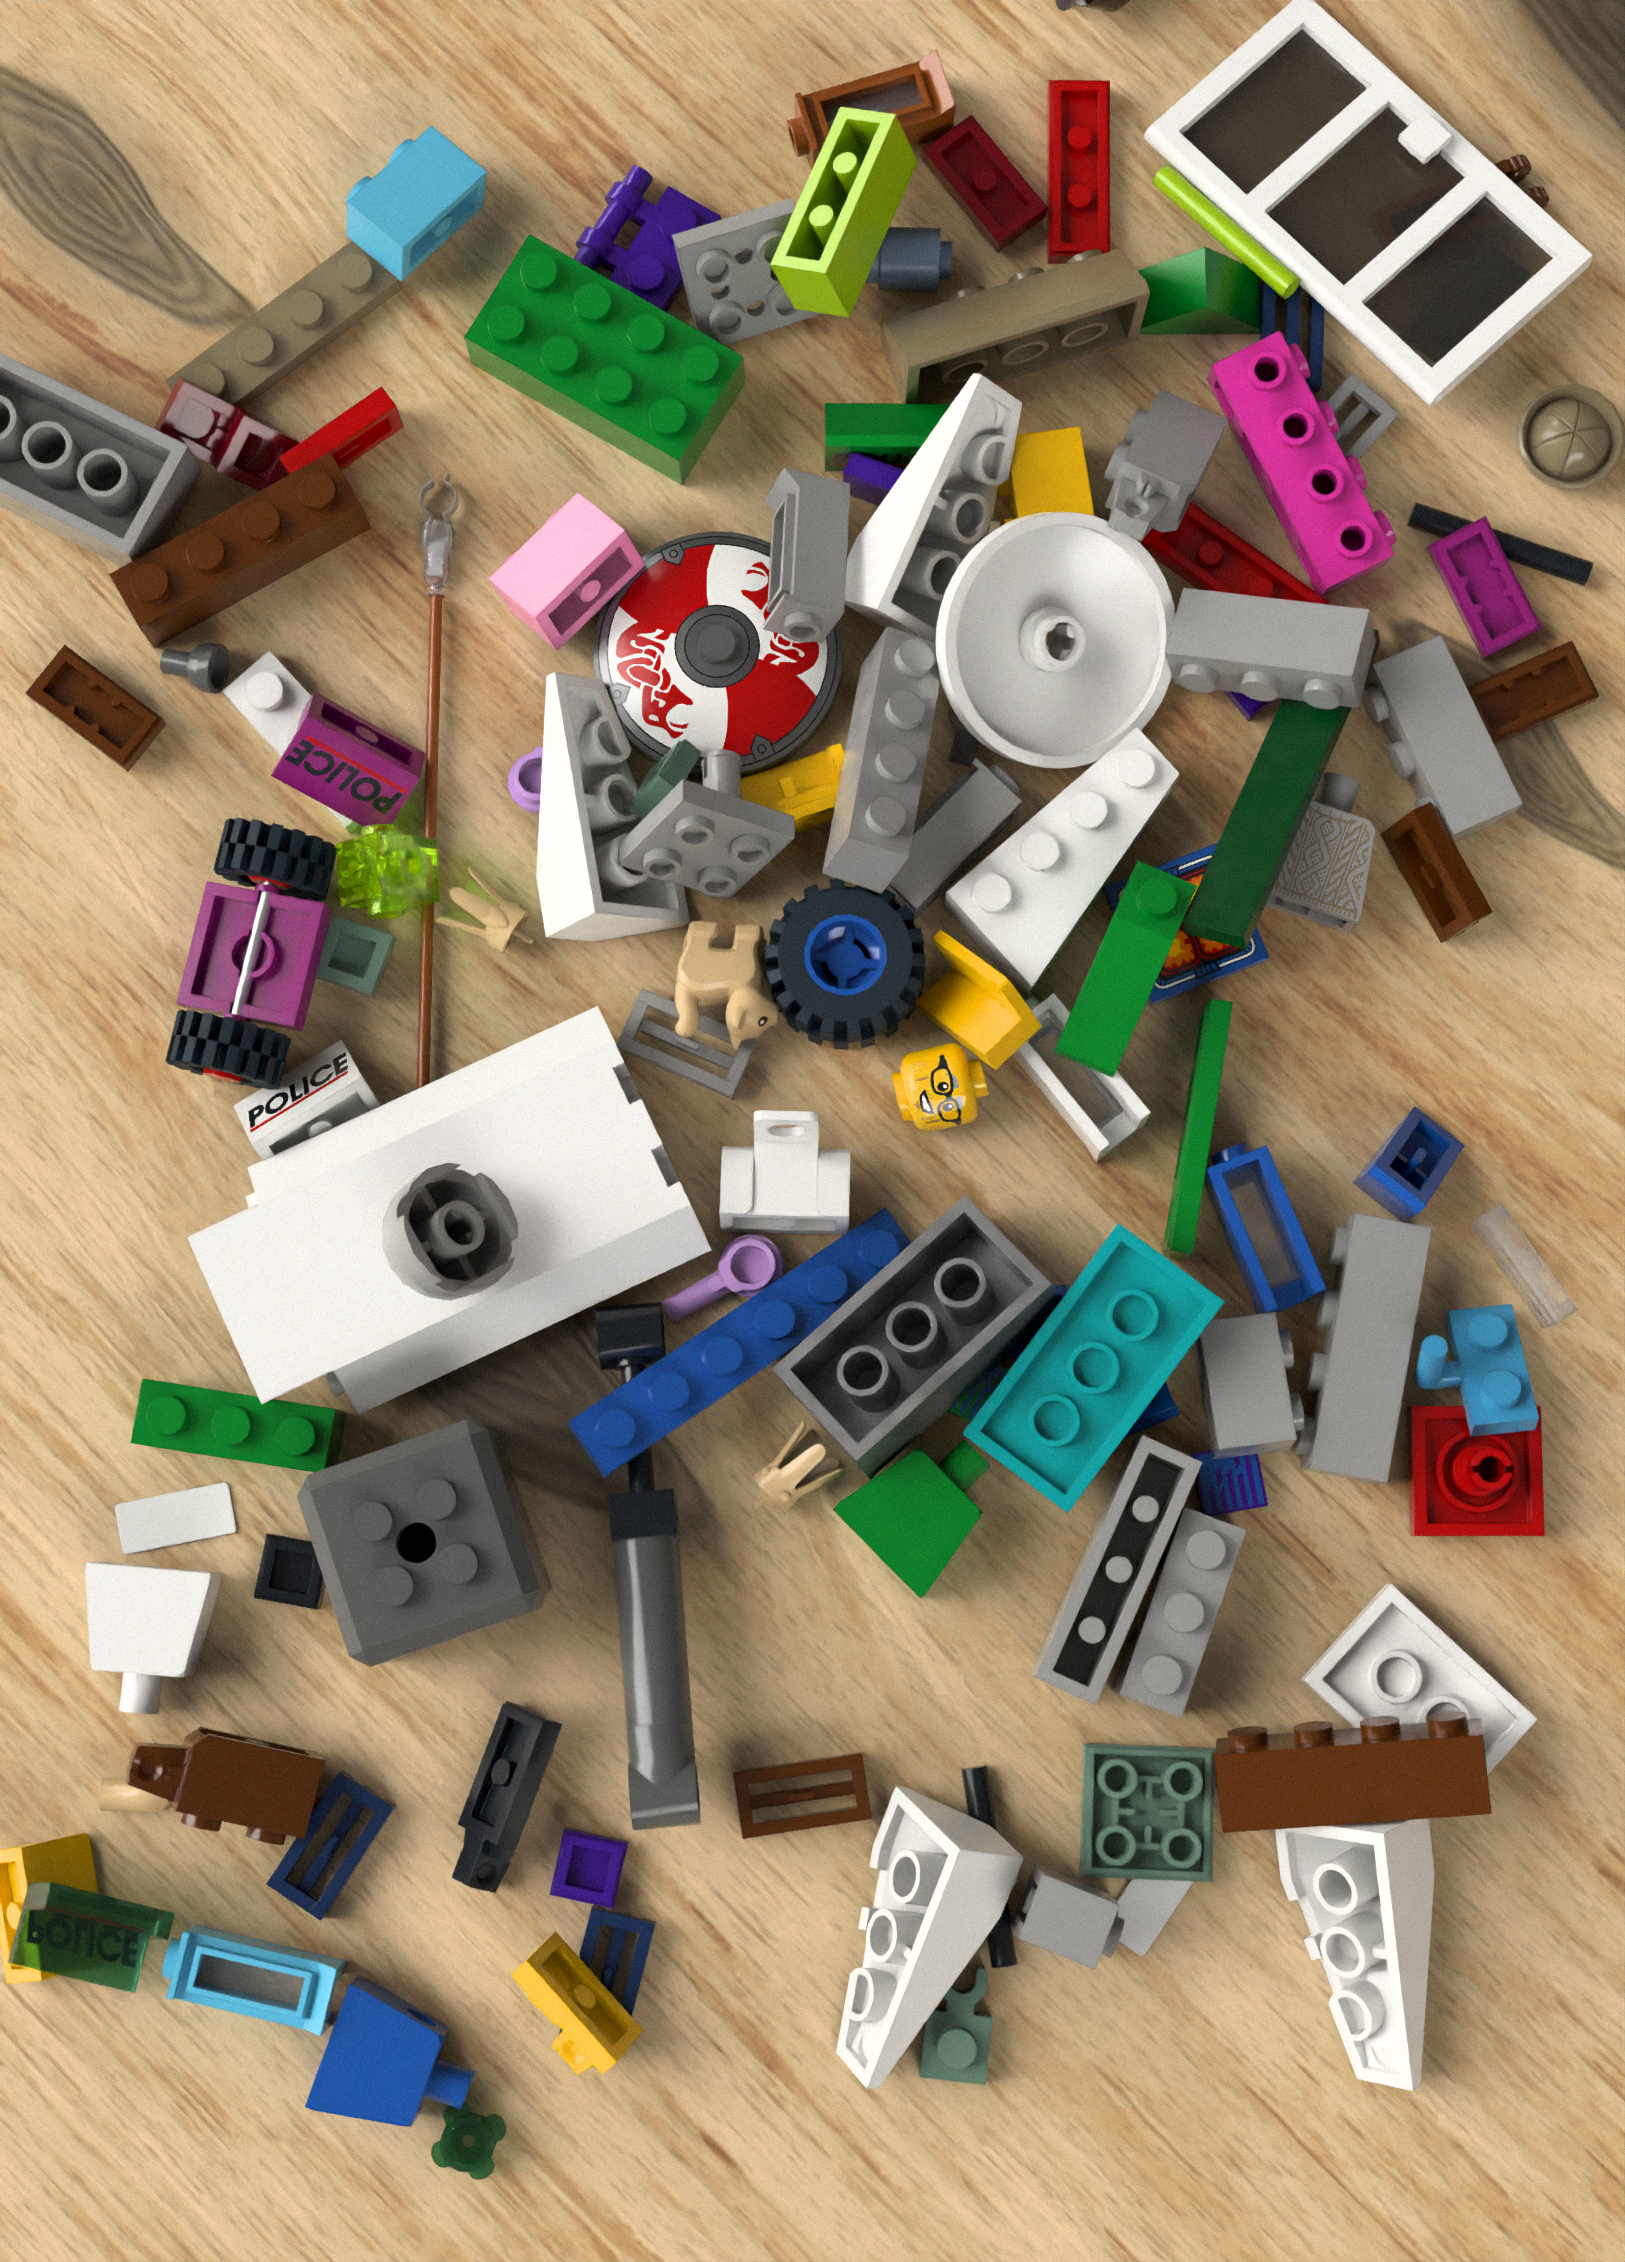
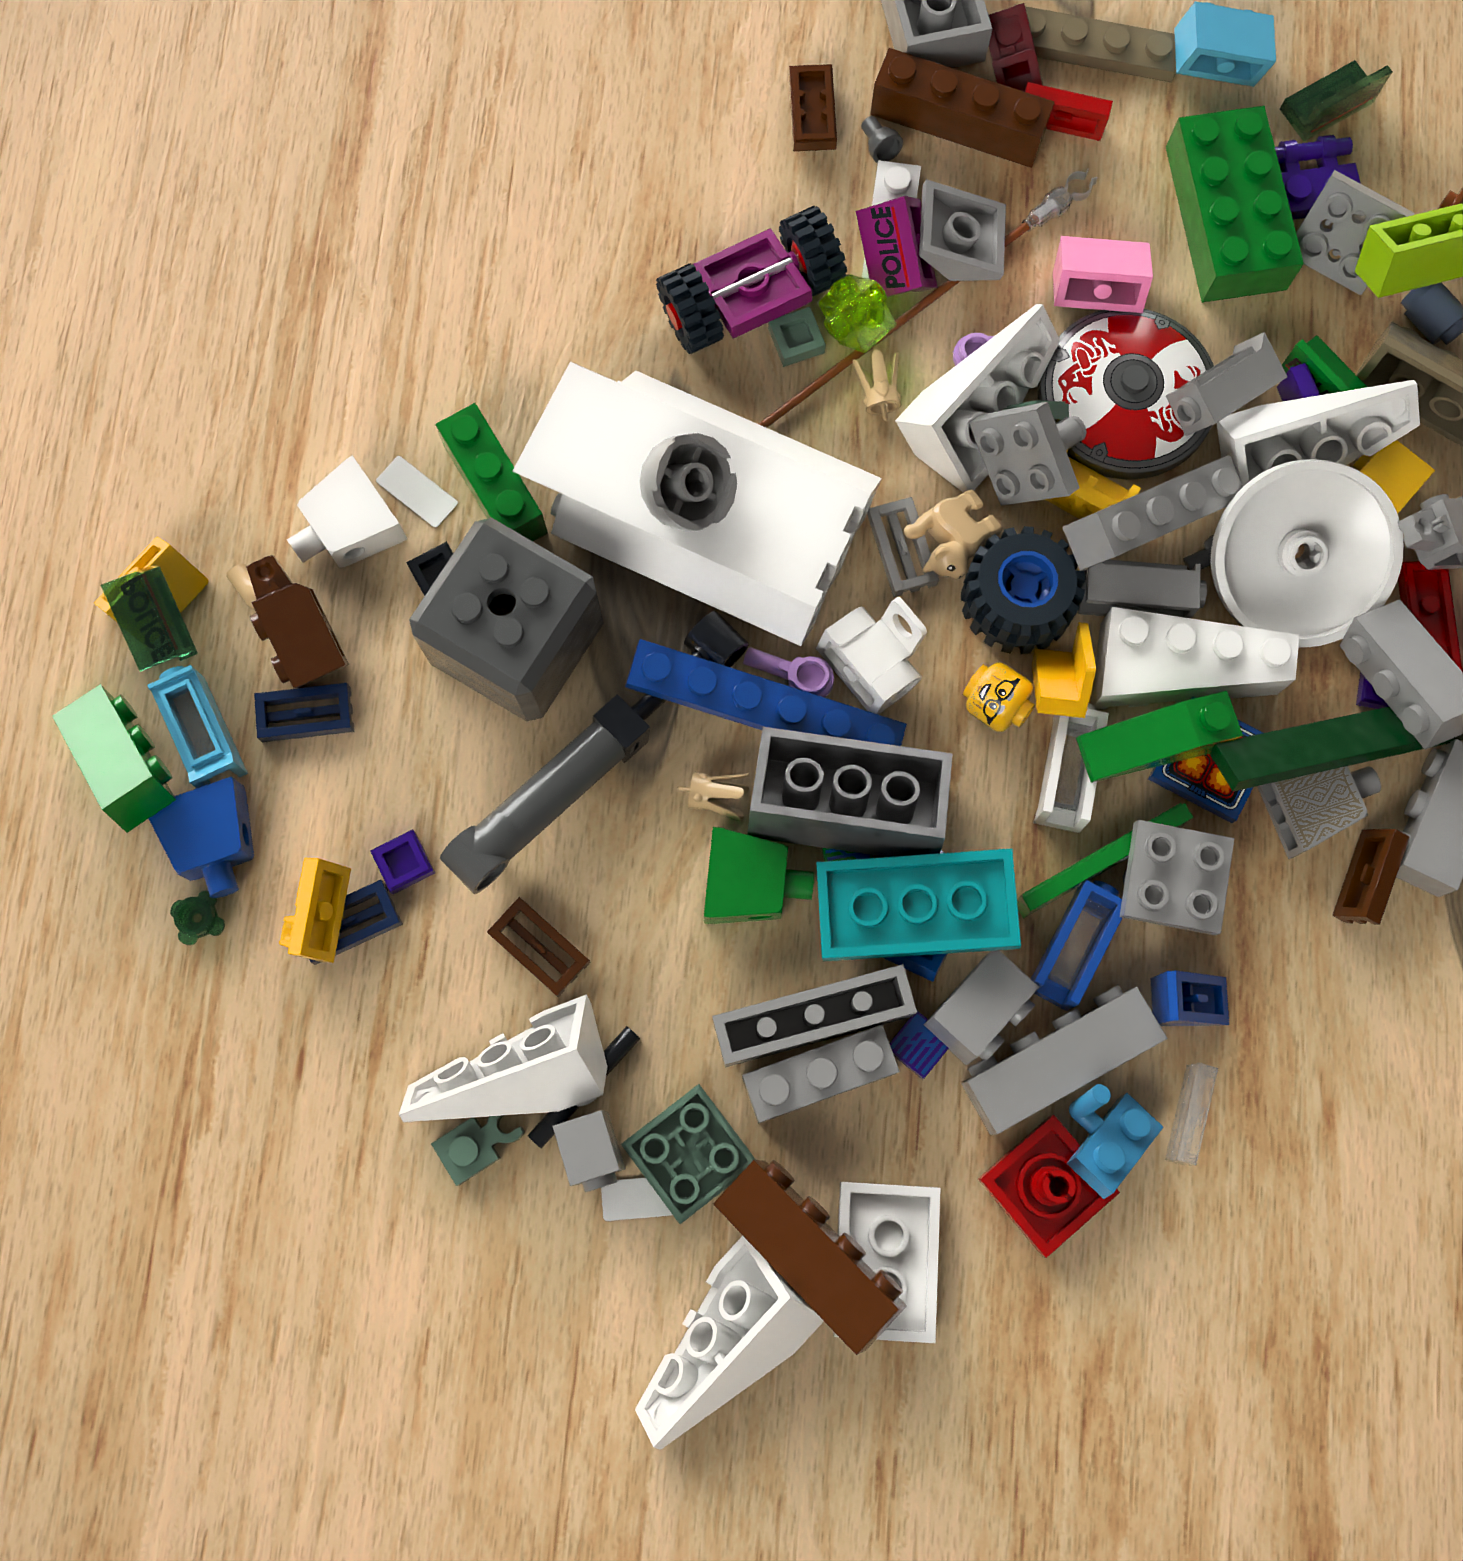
camera: 50 degrees right, 5 degrees down
white panel [234,1040,382,1161] -> none
black hinge [452,1701,562,1893] -> none
none -> brick [52,684,176,833]
none -> light grey slope [919,179,1006,281]
none -> light grey plate [1119,820,1234,935]
none -> clear green panel [1280,60,1393,141]

